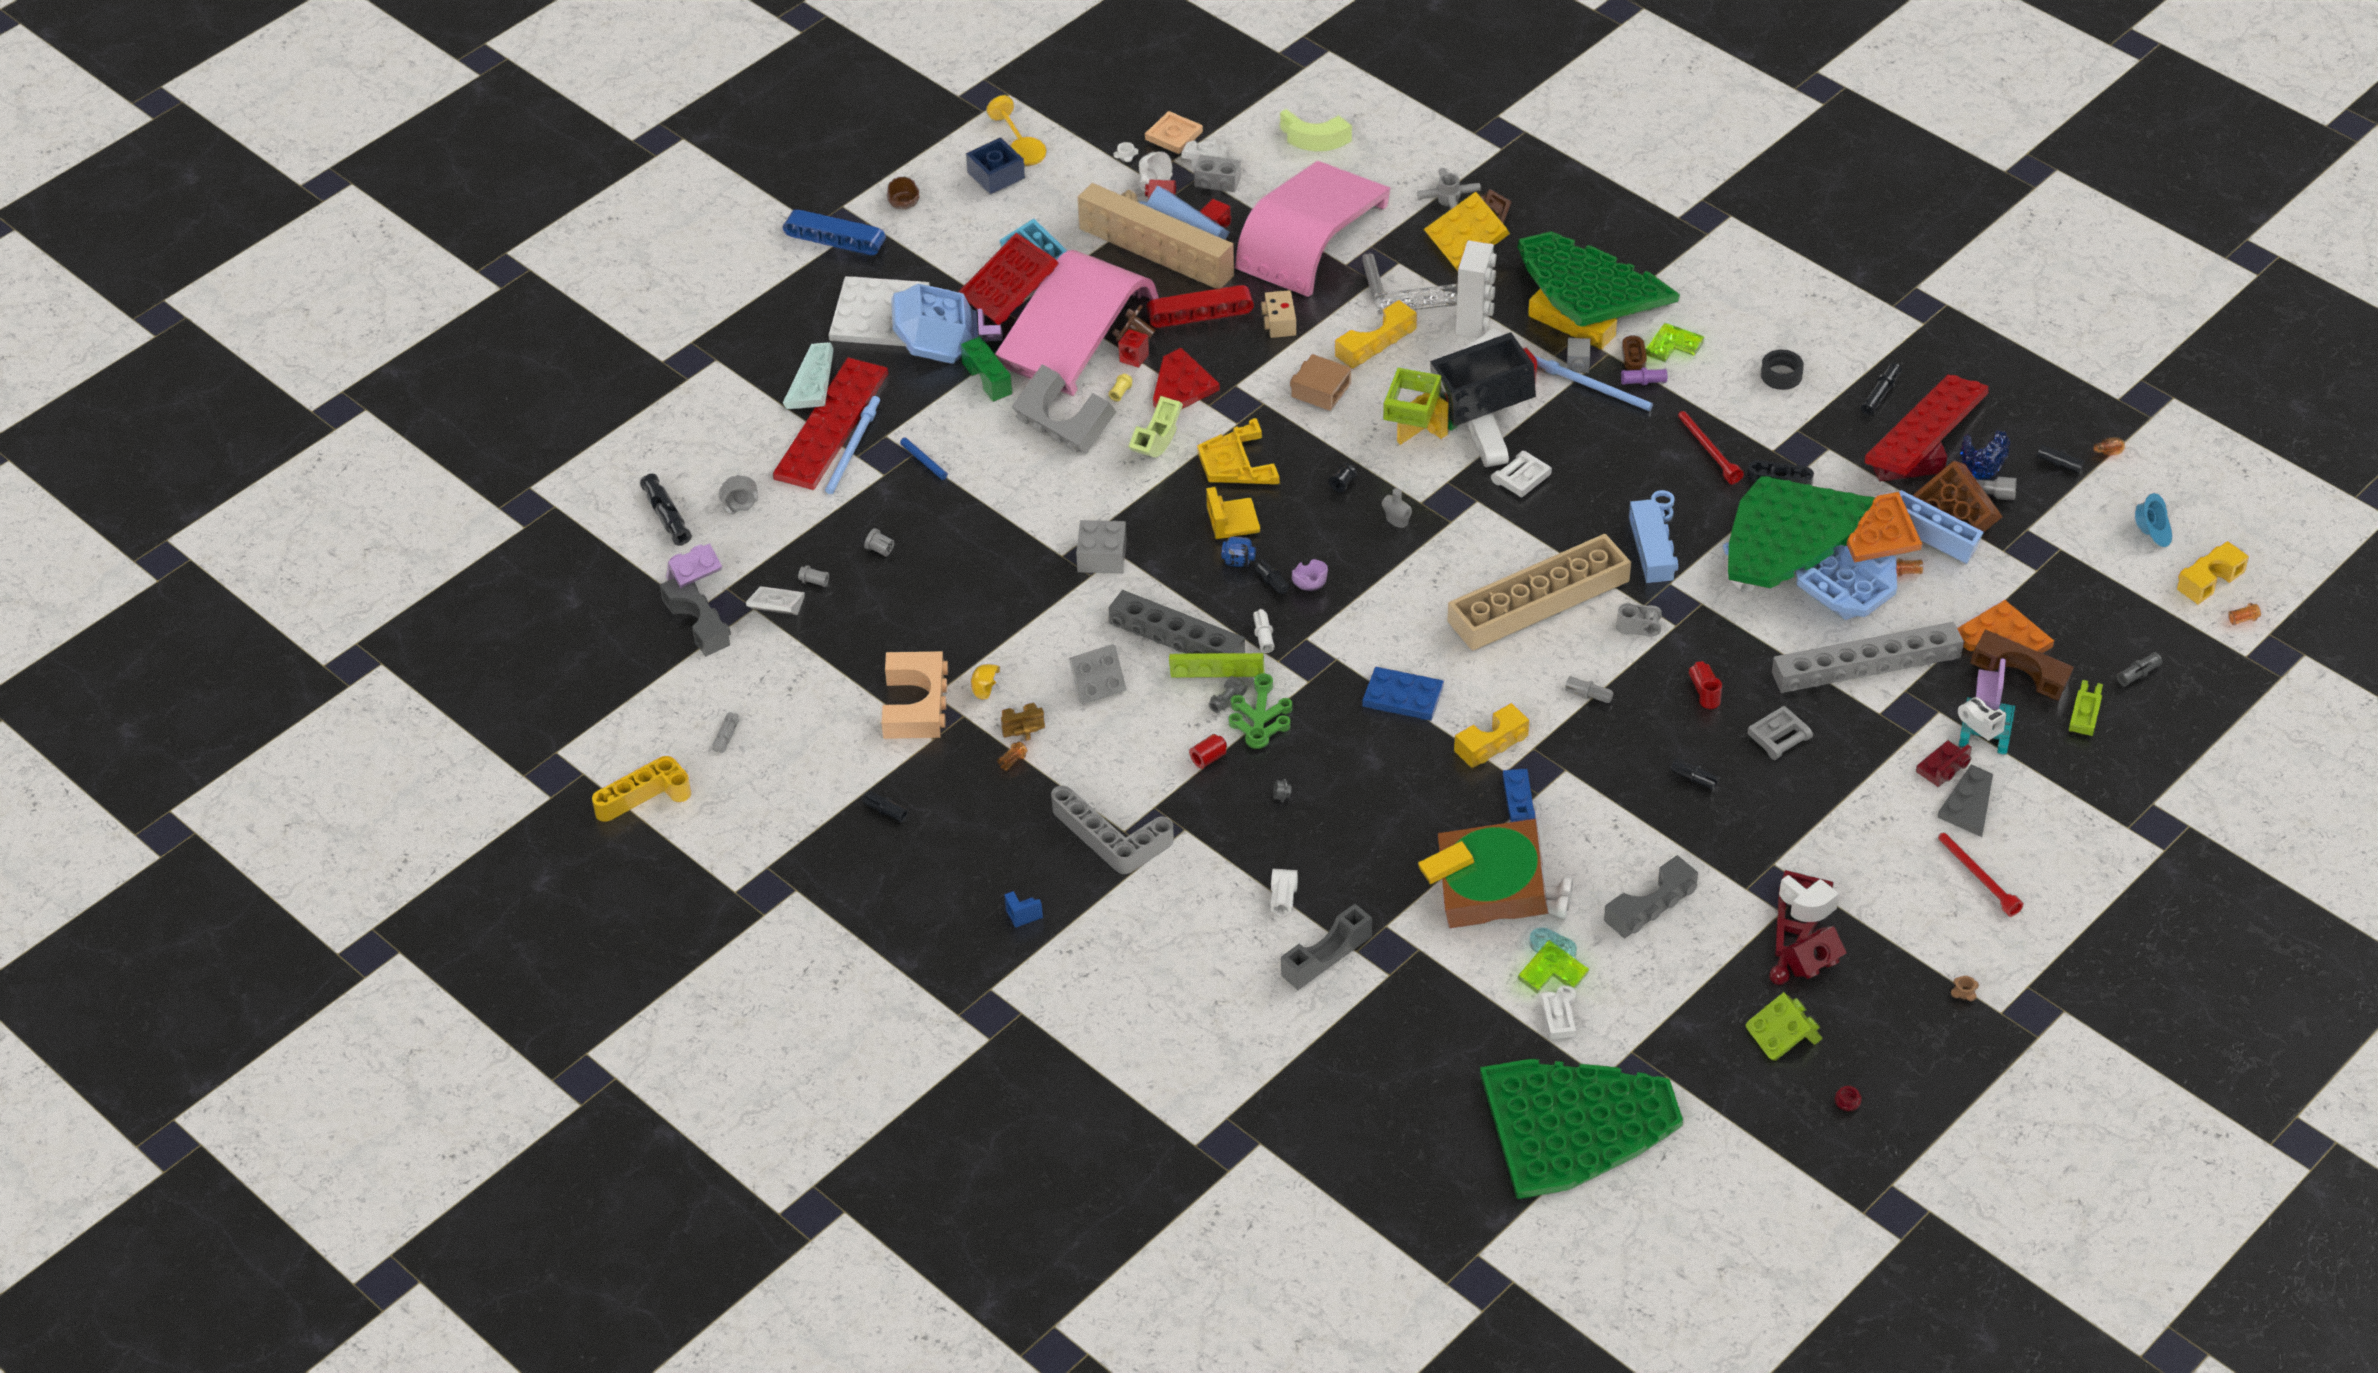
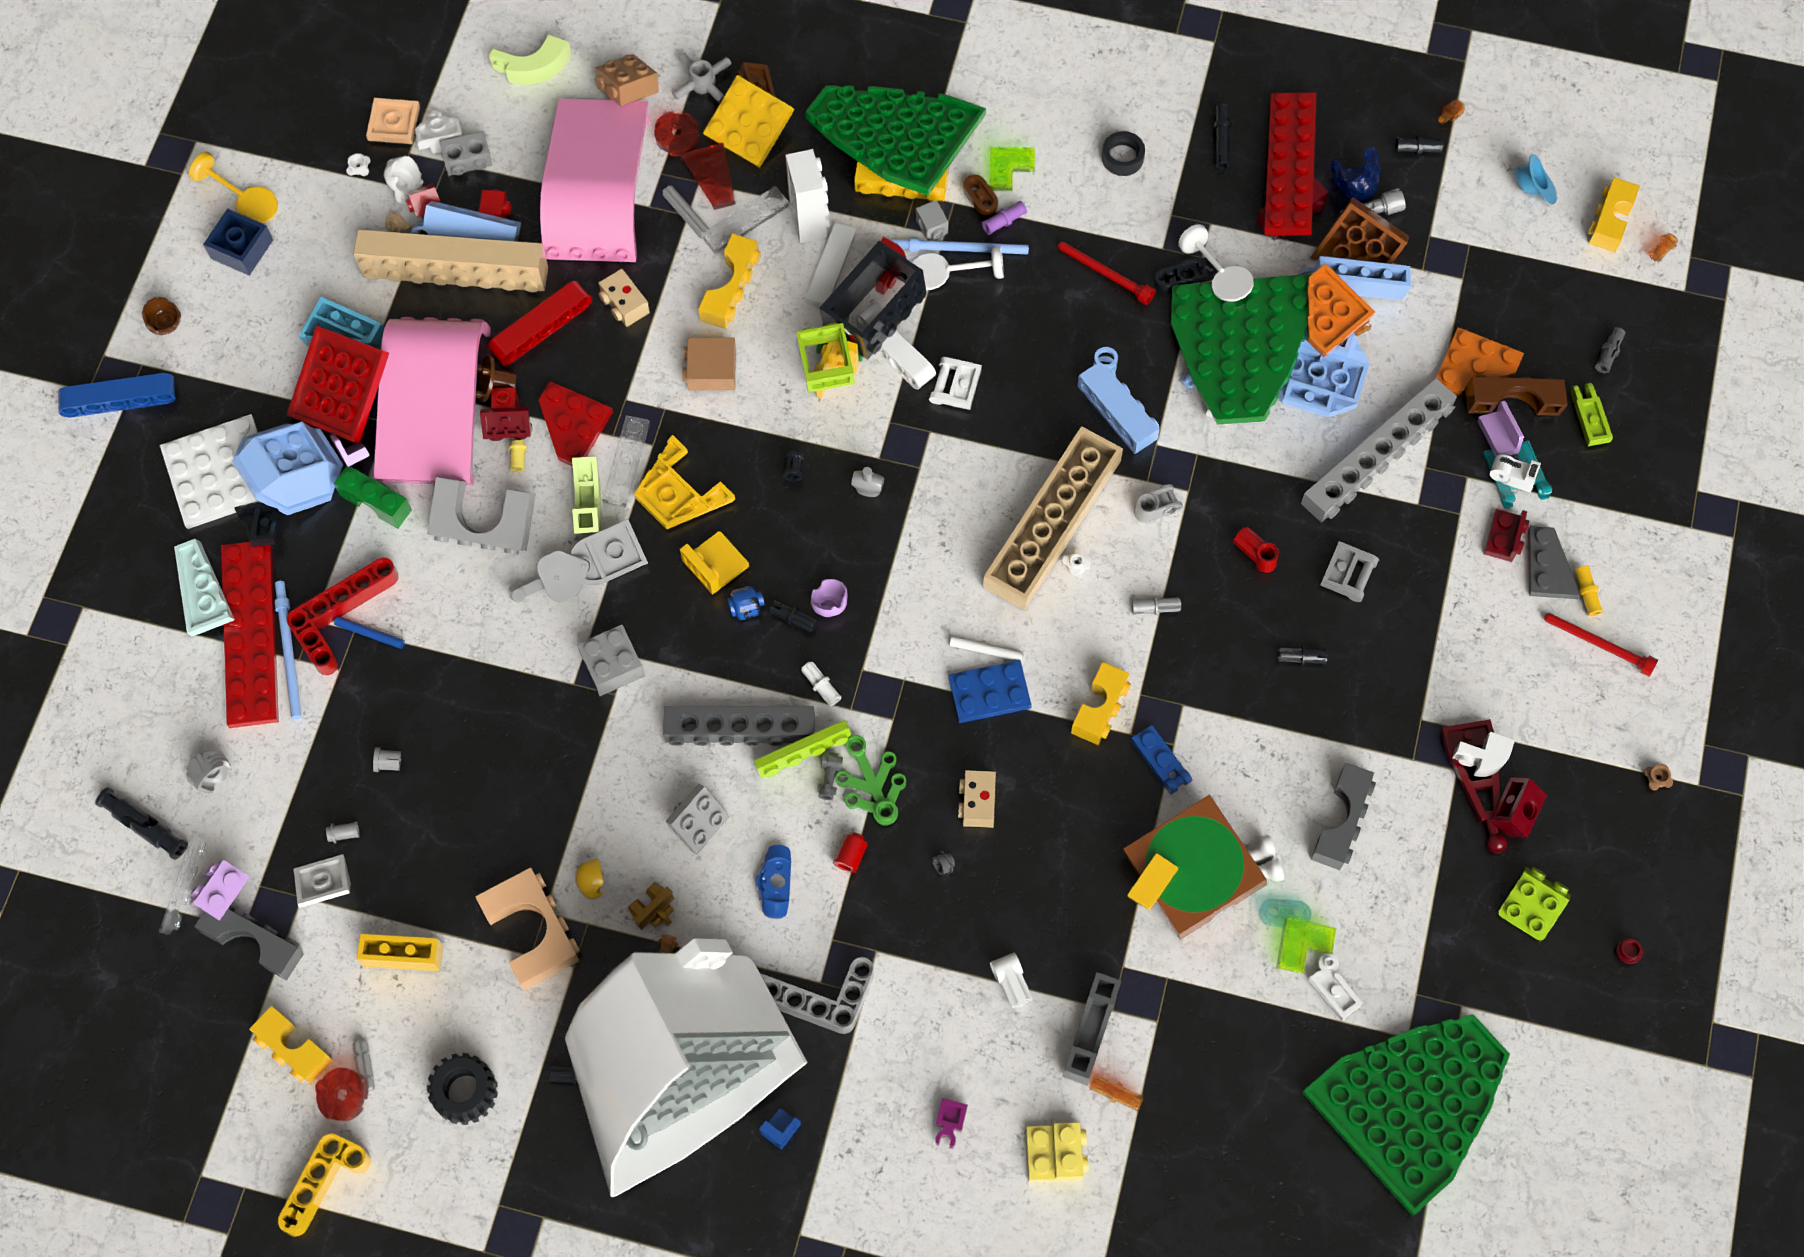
camera: 30 degrees left, 20 degrees up
none -> clear plate [159,831,206,935]
none -> black wing [234,503,282,547]
none -> yellow arch [249,1006,333,1084]
none -> red beam [287,558,399,675]
none -> clear red plate [315,1067,369,1122]
none -> yellow brick [357,934,443,972]
none -> black tyre [427,1053,498,1125]
none -> dark red bracket [480,407,533,441]
none -> light grey plate [510,519,648,603]
none -> white piece [565,938,807,1197]
none -> medium nougat brick [595,54,659,106]
none -> clear plate [602,415,650,507]
none -> clear red plate [654,111,700,156]
none -> clear red wing [680,143,736,210]
none -> blue piece [755,845,791,919]
none -> white piece [912,246,1004,290]
none -> magenta plate [935,1098,968,1149]
none -> white bar [950,636,1023,662]
none -> tan brick [958,770,996,828]
none -> light yellow plate [1026,1122,1088,1182]
none -> white plate [1062,549,1091,576]
none -> clear orange pin [1089,1074,1144,1112]
none -> white piece [1178,224,1254,302]
none -> yellow pin [1575,565,1603,616]

